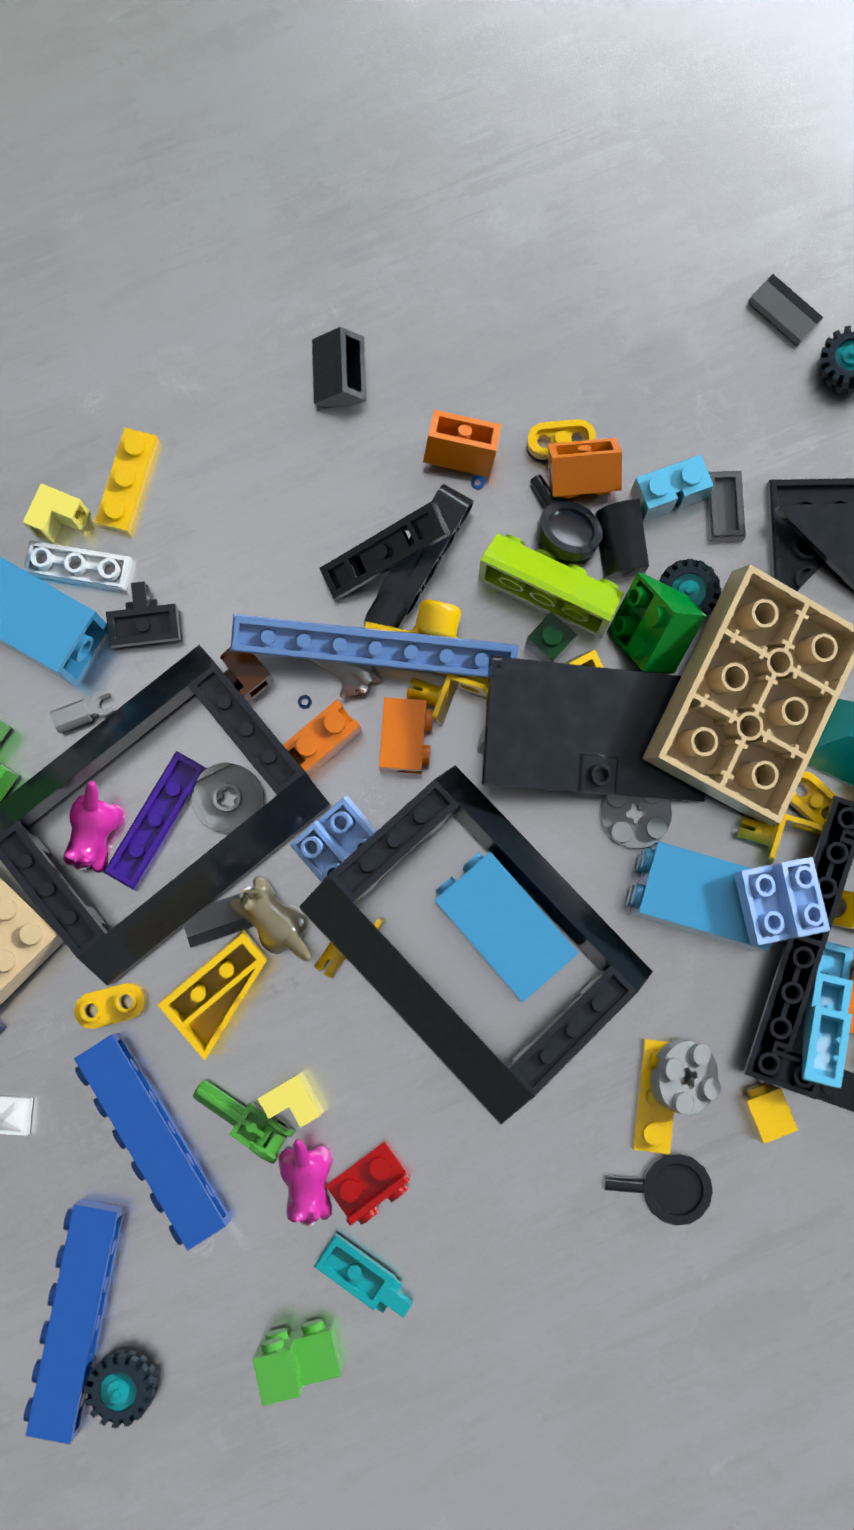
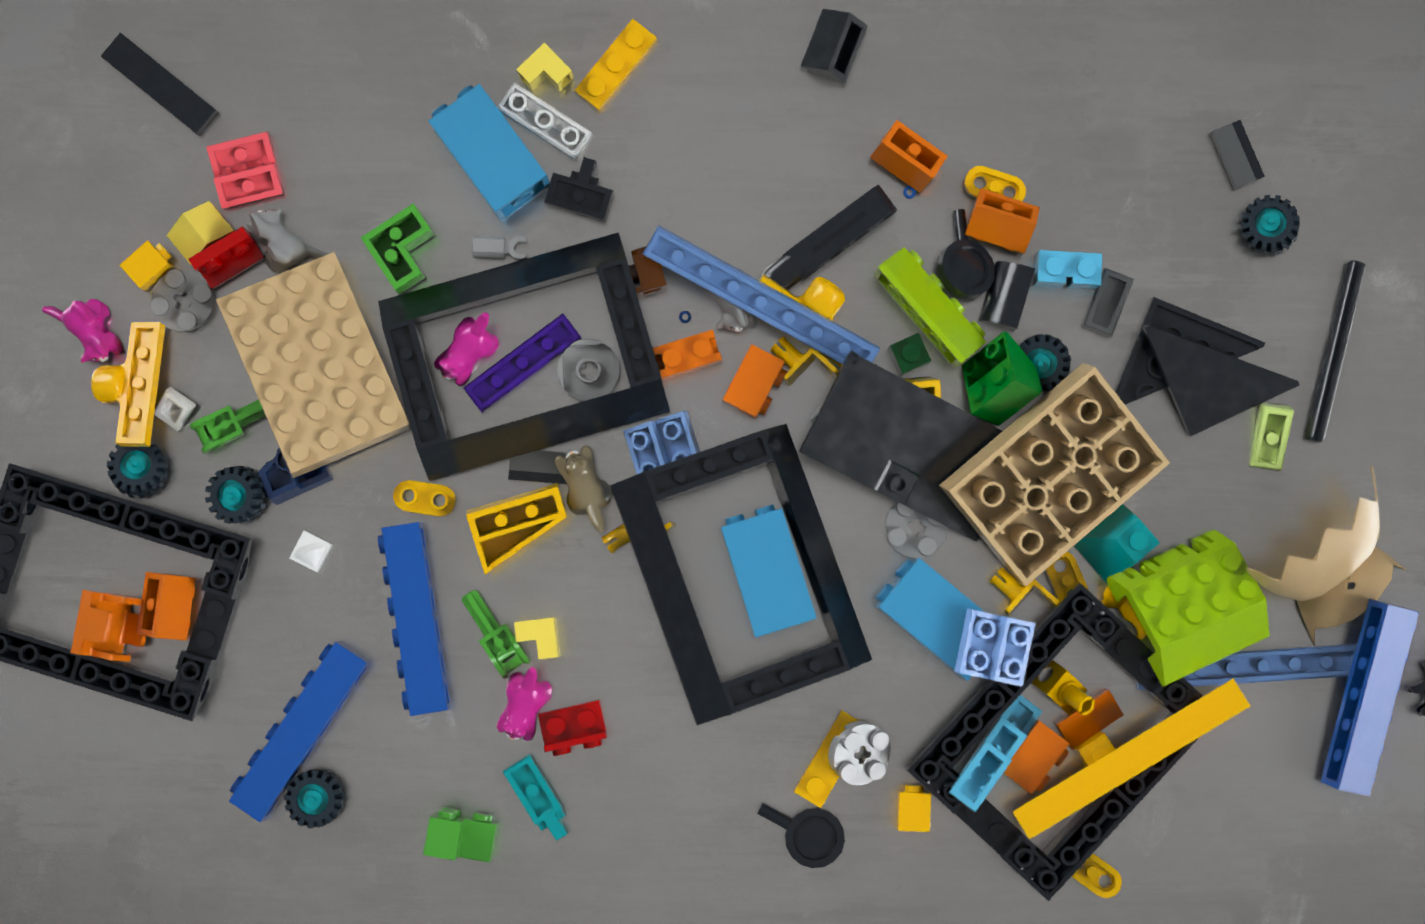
camera: 20 degrees right, 5 degrees up
black hinge [320,502,451,599] -> none

